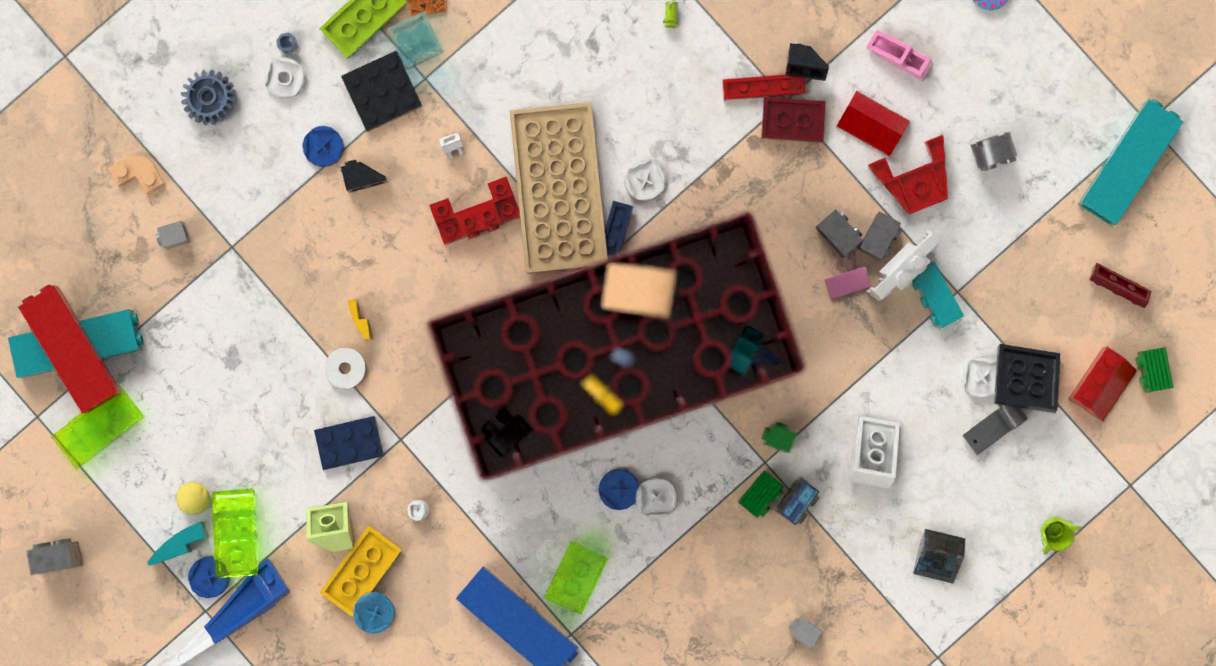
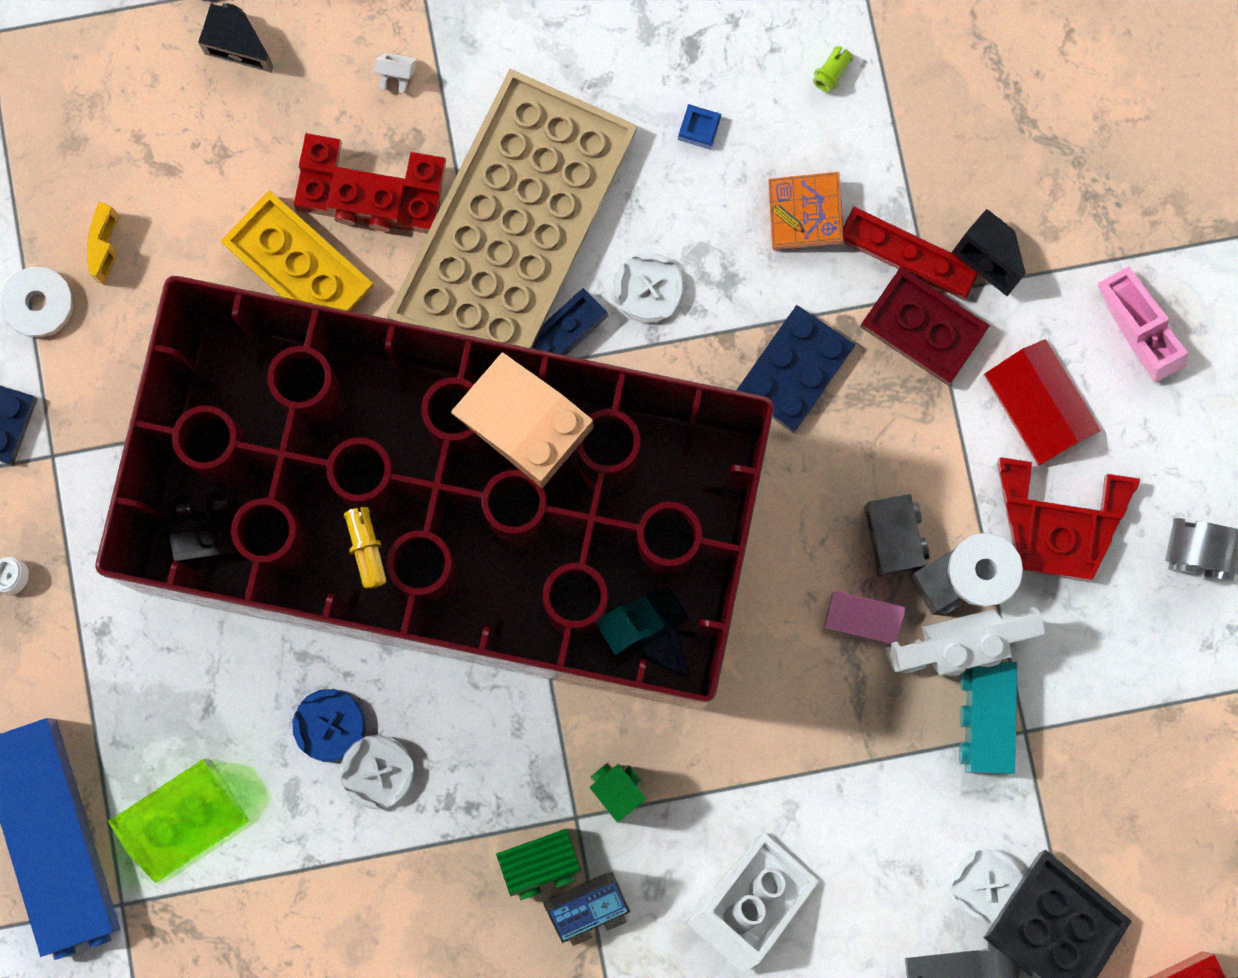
camera: 25 degrees right, 5 degrees down
sand blue tile [612,349,634,367] -> none
none -> yellow plate [220,190,375,311]
none -> blue tile [678,104,722,150]
none -> dark blue plate [736,304,856,433]
none -> orange tile [768,171,844,250]
none -> white tile [947,533,1023,607]

